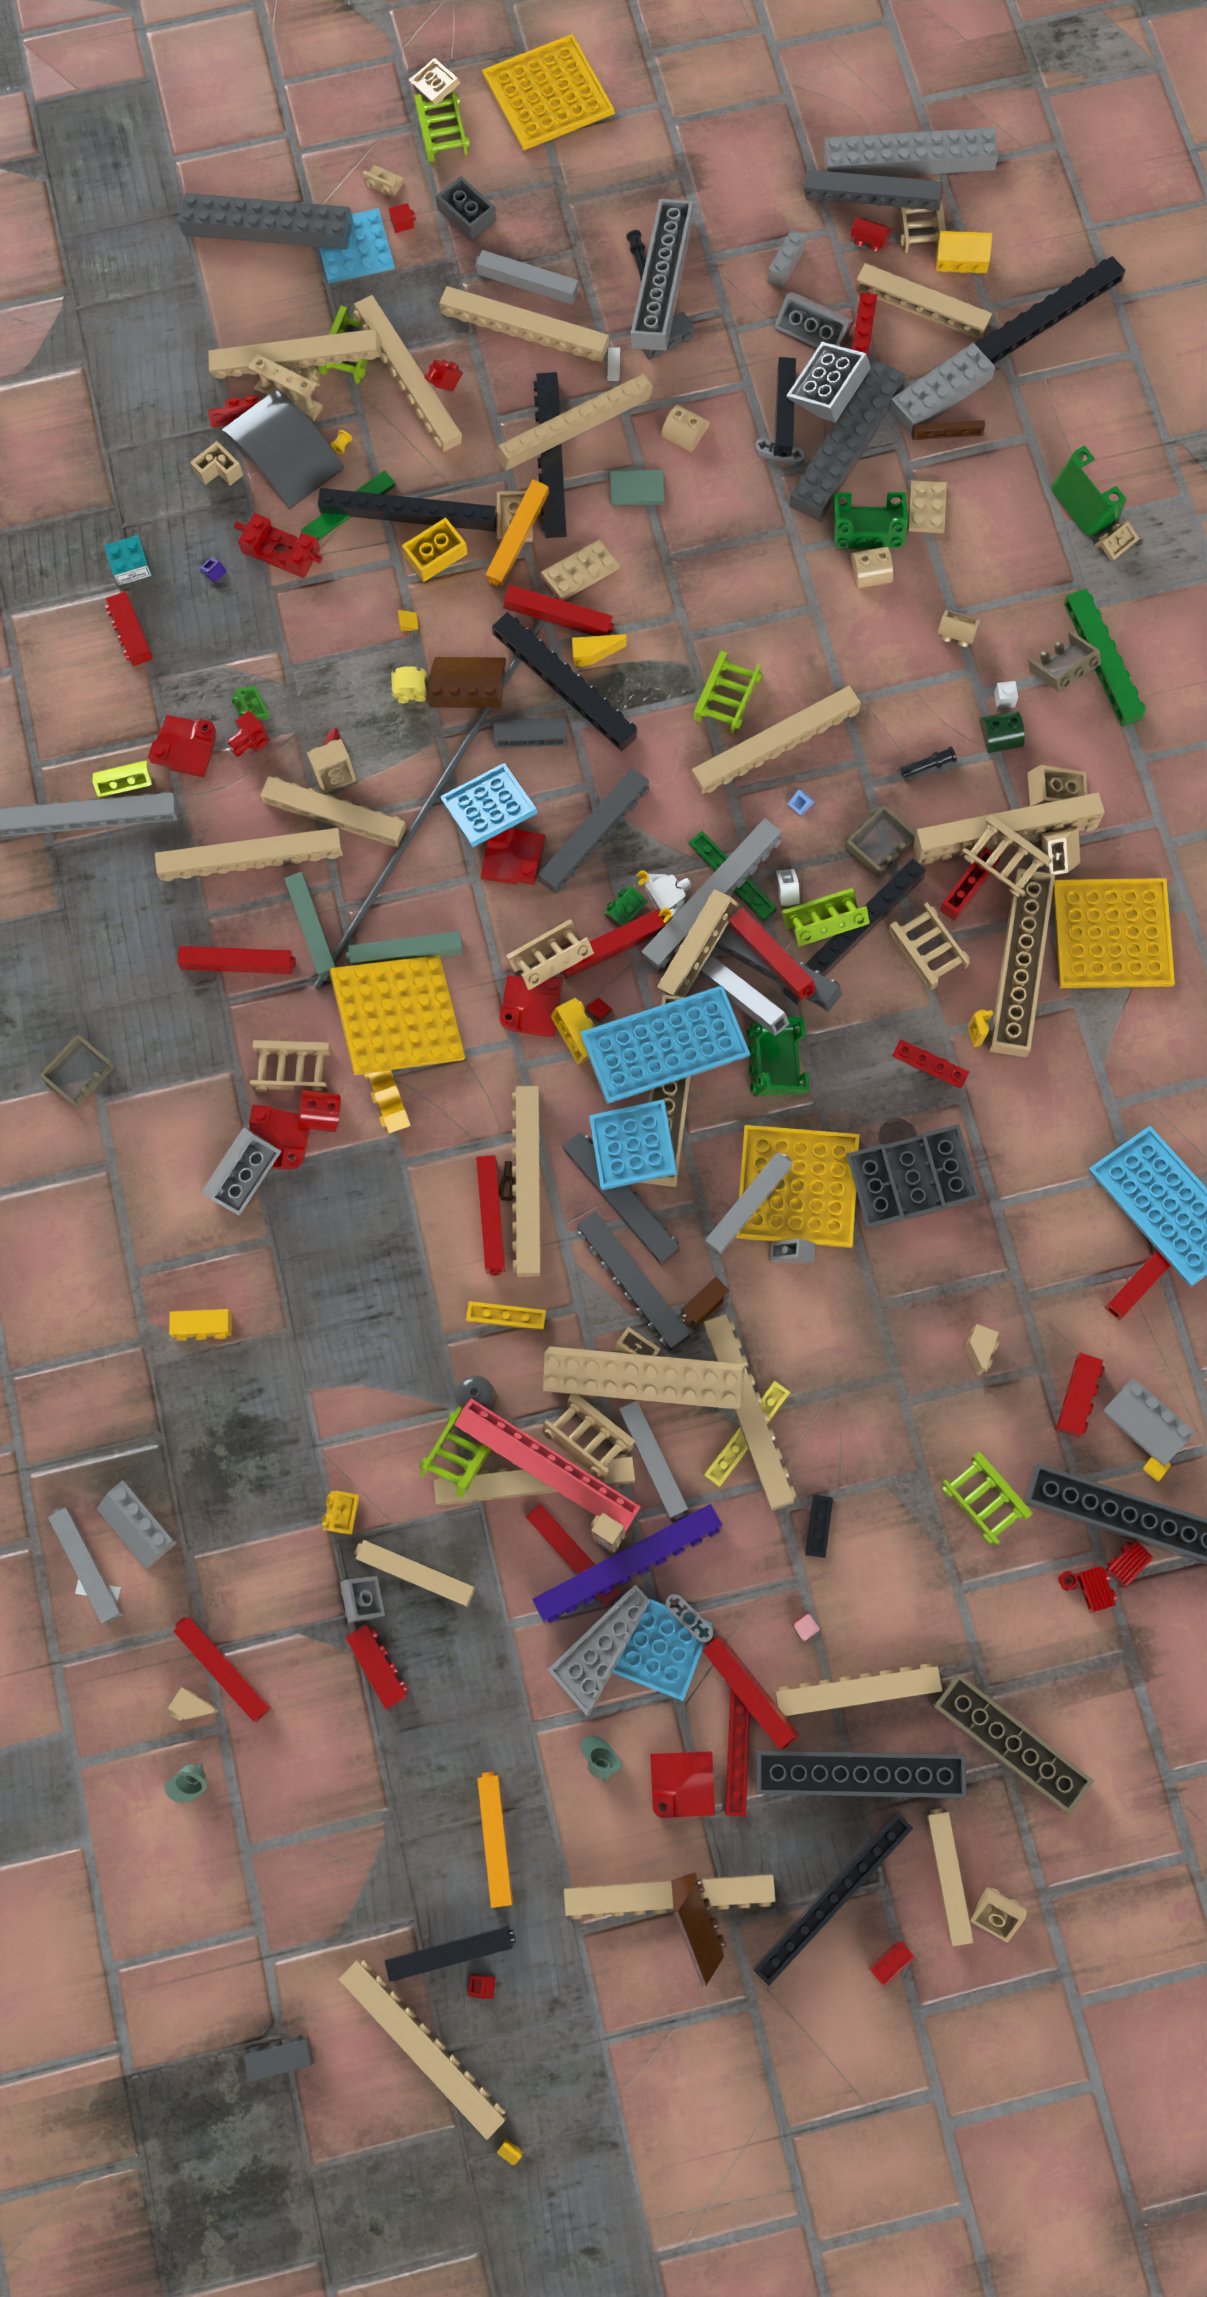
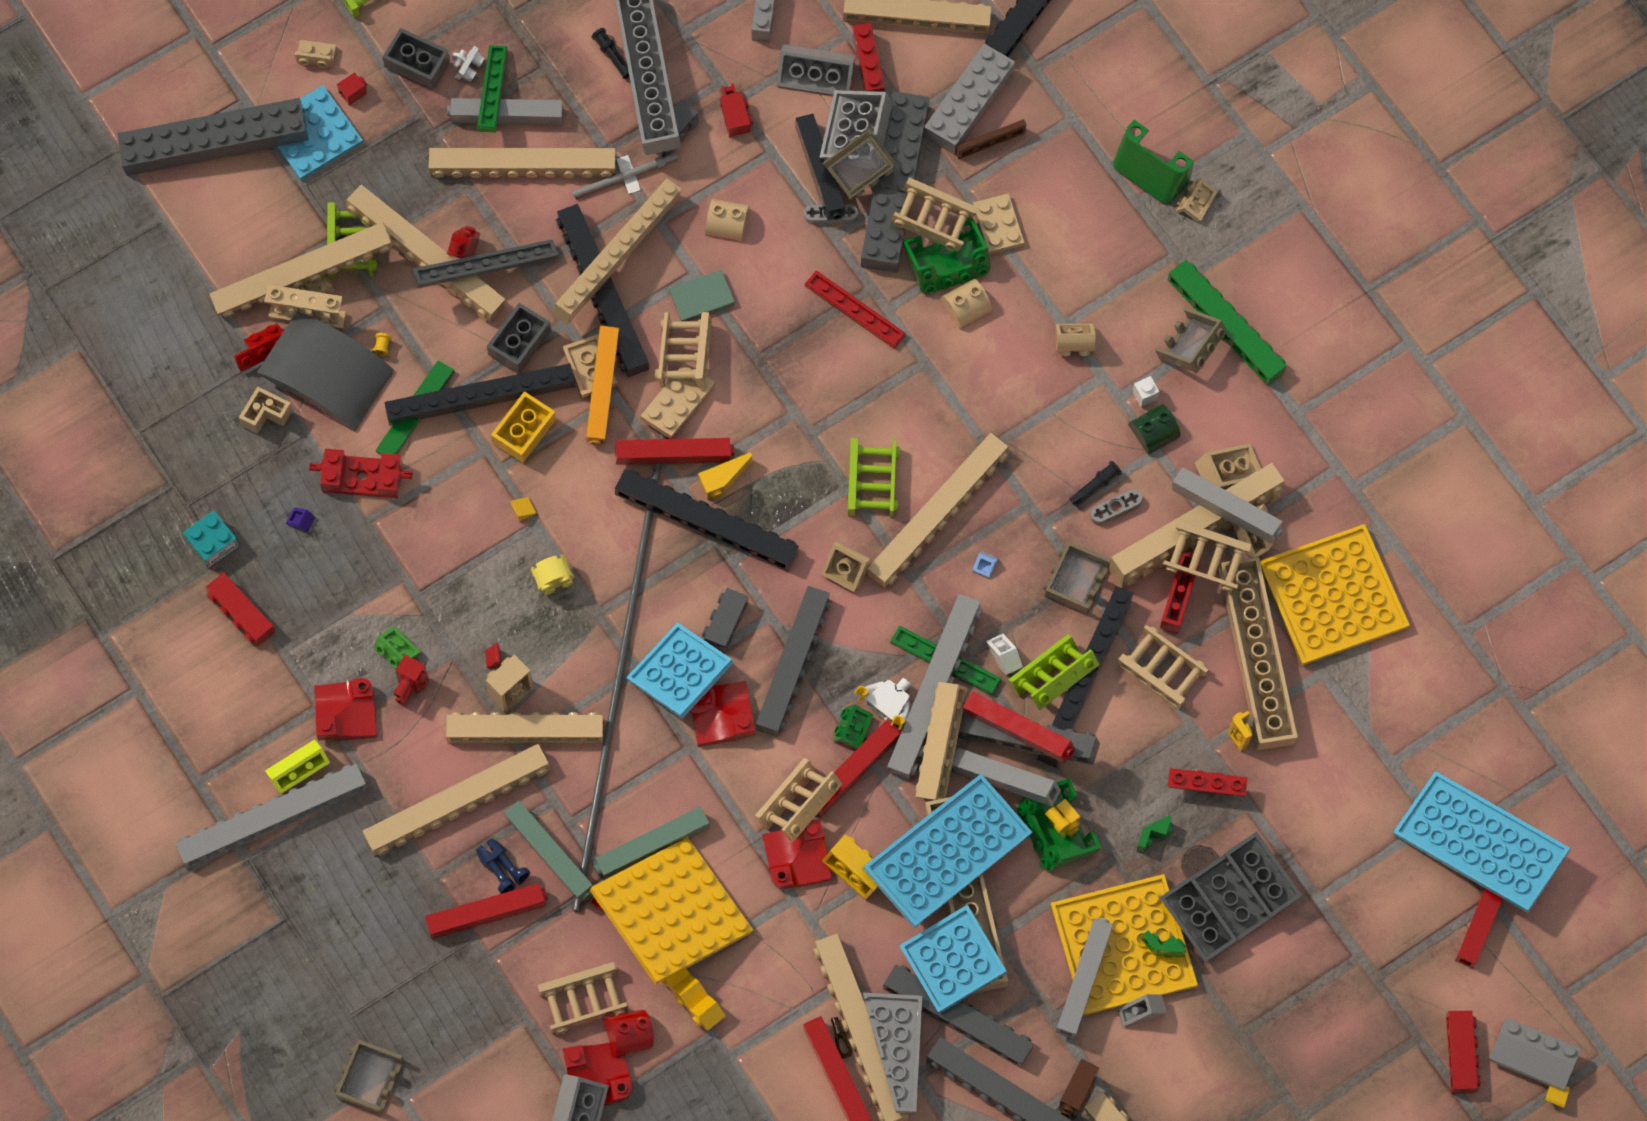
camera: 25 degrees left, 5 degrees down
reddish brown slope [426,657,506,708] -> none
dark grey brick [493,717,567,748] -> none
red slope [586,997,612,1023] -> none
tan slope [965,1324,1000,1375] -> none
none -> dark grey plate [411,240,558,288]
none -> white hips [452,46,485,82]
none -> dark blue piece [476,838,530,894]
none -> green tile [477,45,508,133]
none -> dark grey brick [487,303,551,374]
none -> light grey bar [572,152,678,198]
none -> tan fence [655,312,712,388]
none -> dark grey brick [702,588,749,653]
none -> red brick [720,83,753,137]
none -> red tile [805,270,906,349]
none -> tan brick [821,541,871,592]
none -> window [823,128,896,199]
none -> light grey wing [863,992,922,1114]
none -> tan fence [890,177,978,252]
none -> yellow hinge [1045,799,1080,839]
none -> light grey beam [1090,490,1142,525]
none -> green slope [1137,816,1174,853]
none -> green slope [1141,930,1186,958]
none -> light grey brick [1172,467,1283,544]

